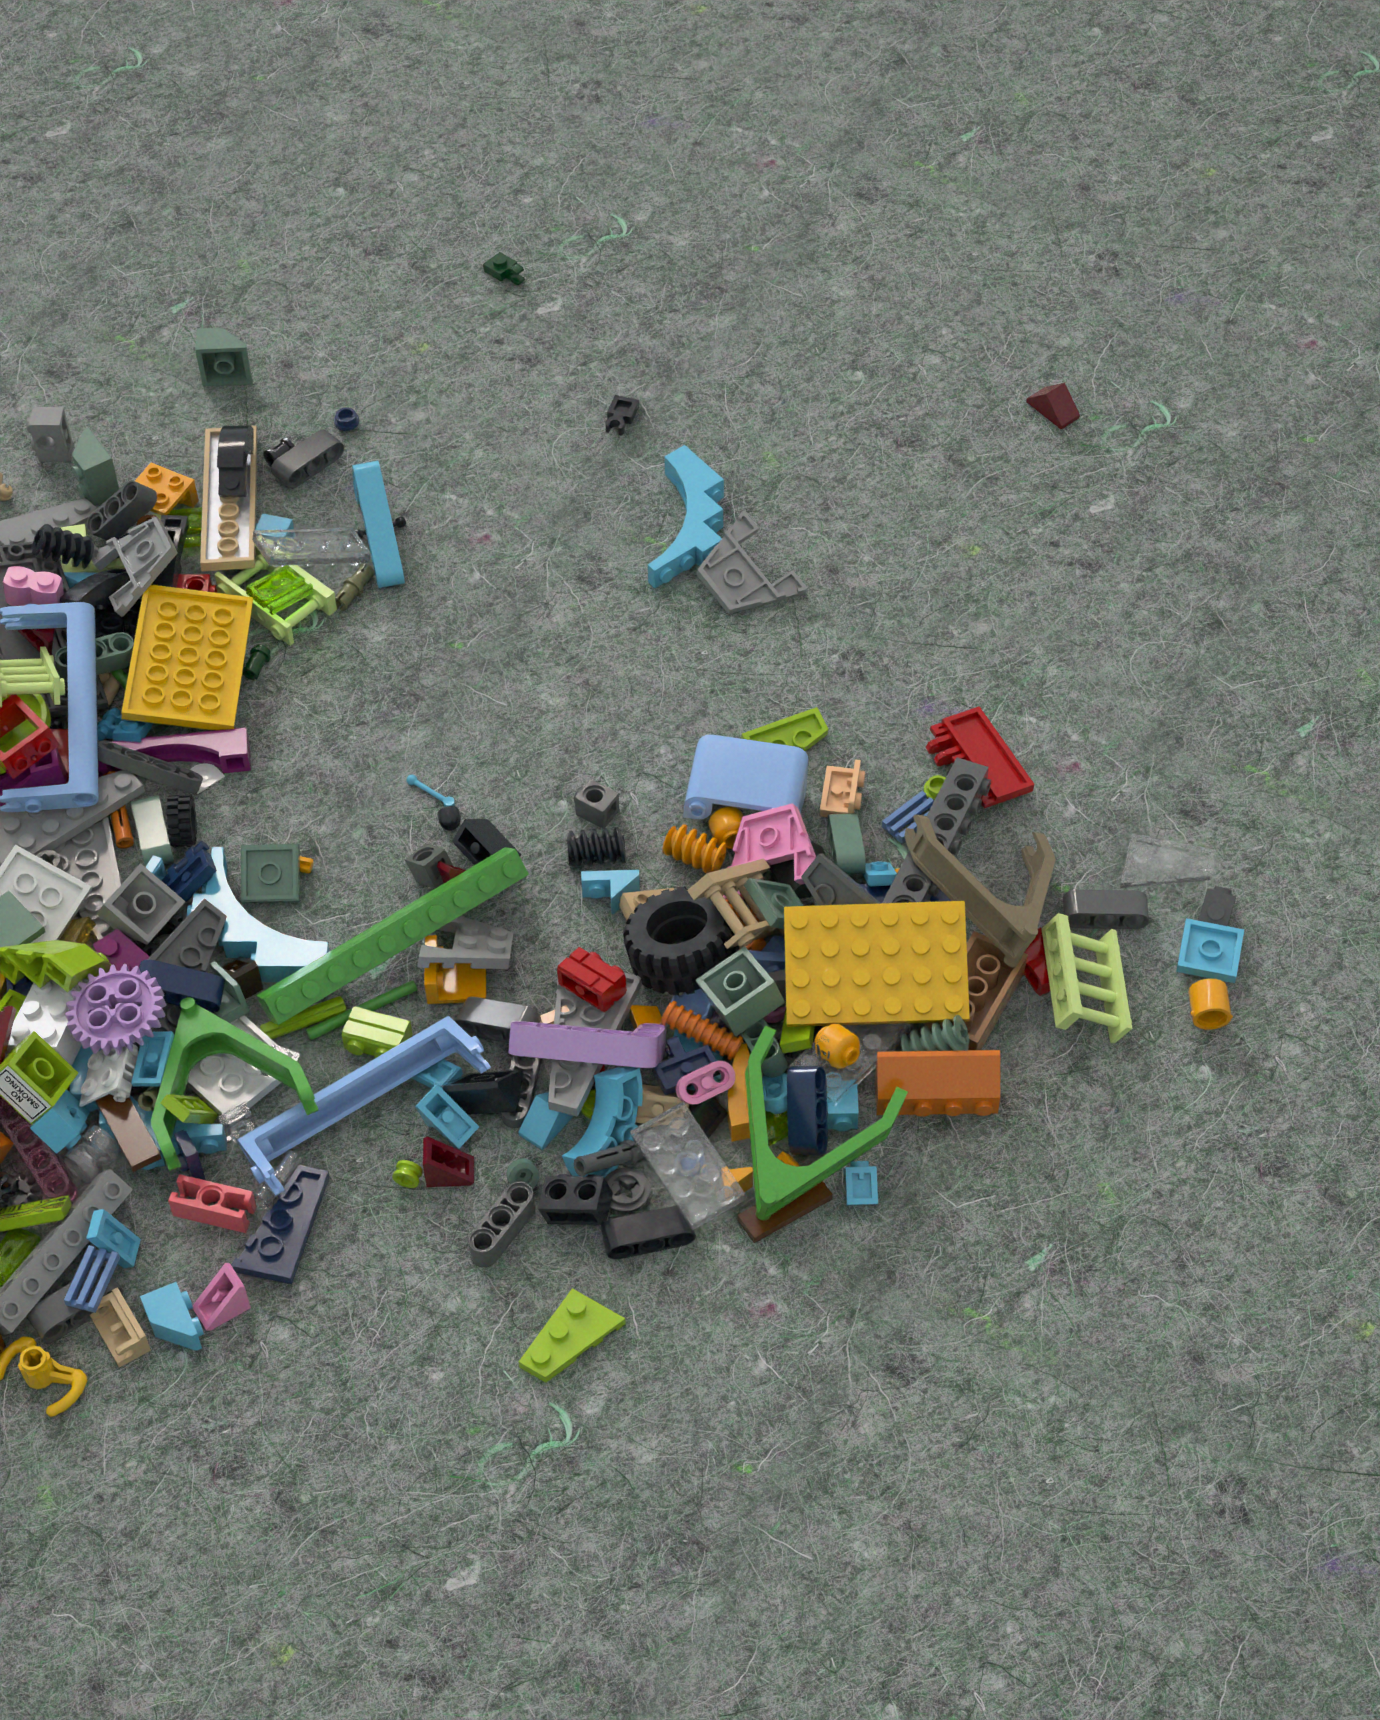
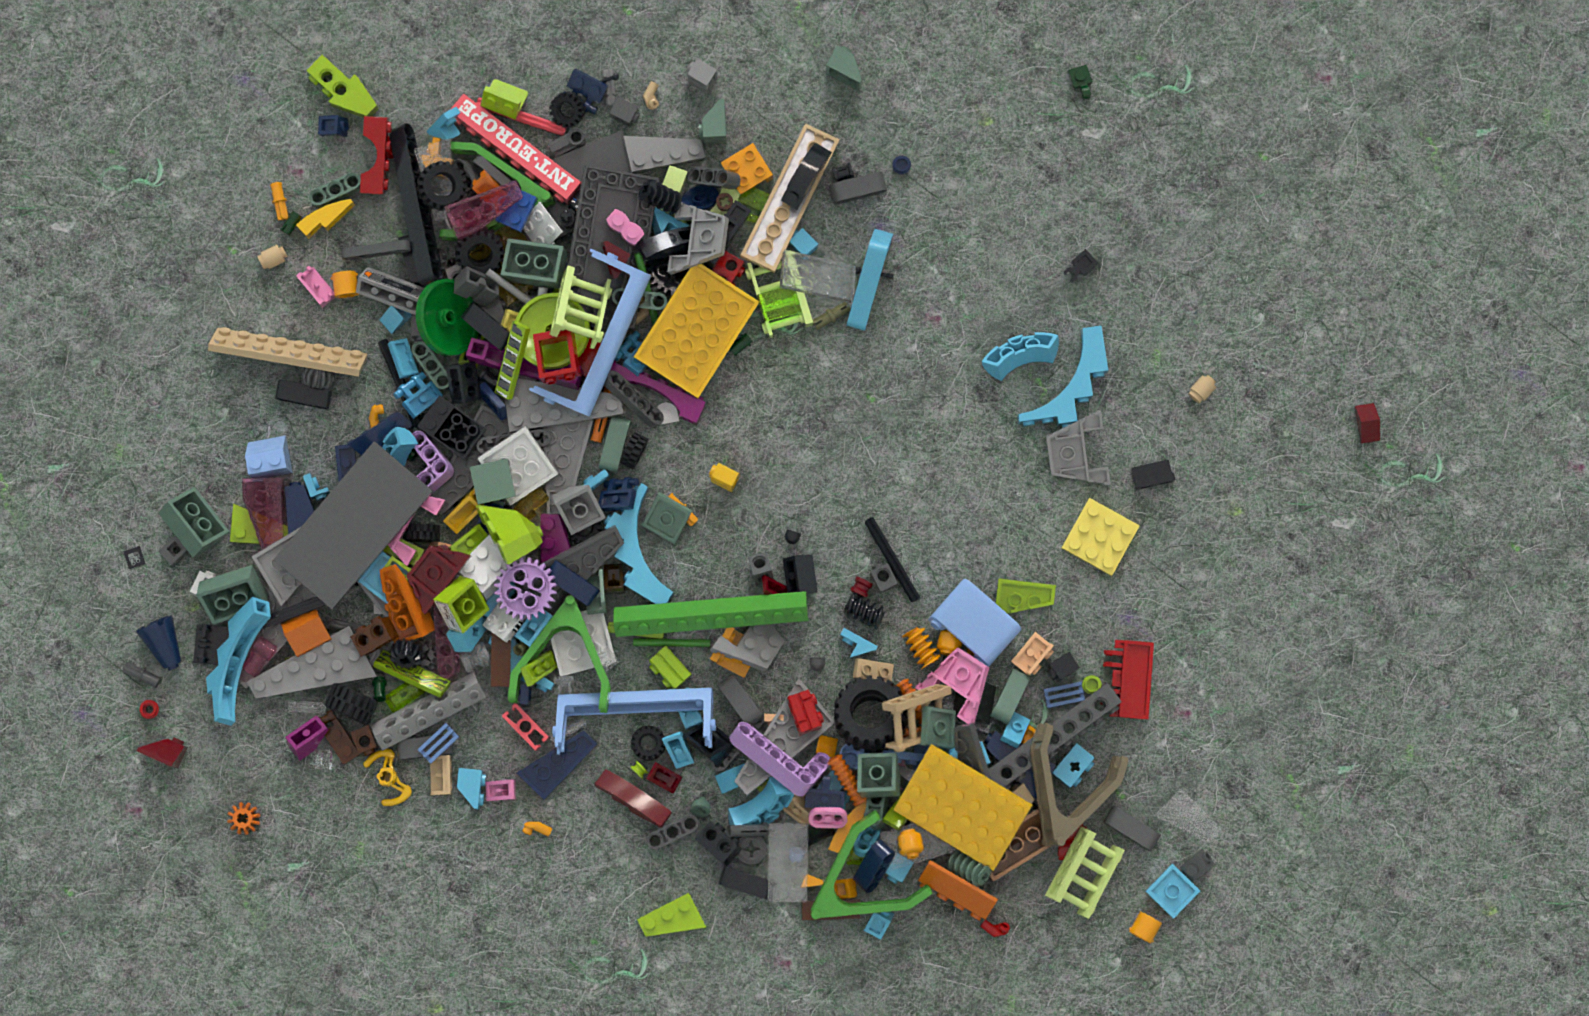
camera: 30 degrees right, 30 degrees up
medium azure plate [86,1209,141,1268] -> none
medium azure hinge [406,774,455,807] -> none
none -> light orange arm [522,822,552,837]
none -> dark red slope [594,769,672,828]
none -> black tyre [631,725,666,761]
none -> yellow brick [709,463,740,492]
none -> dark grey hinge [810,657,825,671]
none -> dark red wheel [850,576,873,599]
none -> black axle [865,517,920,603]
none -> red arm [980,920,1010,937]
none -> medium azure brick [982,332,1059,381]
none -> black brick [1047,651,1080,682]
none -> medium azure brick [1051,743,1095,788]
none -> light yellow plate [1061,498,1140,576]
none -> black panel [1132,460,1176,490]
none -> tan brick [1188,375,1216,404]

